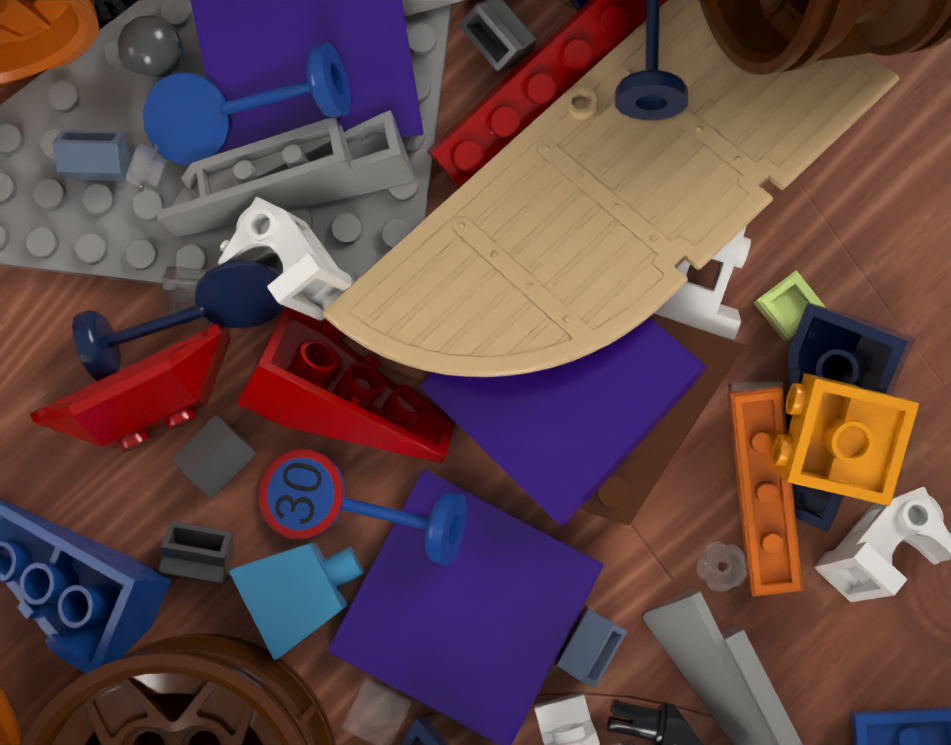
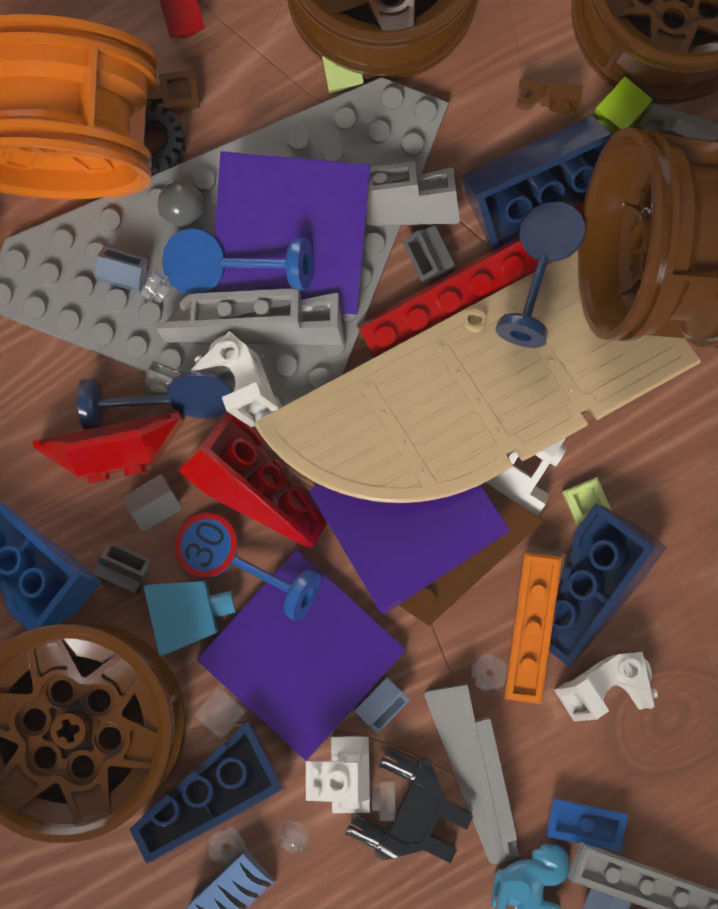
camera: 10 degrees right, 0 degrees up
light orange plate [772,373,919,506] -> none

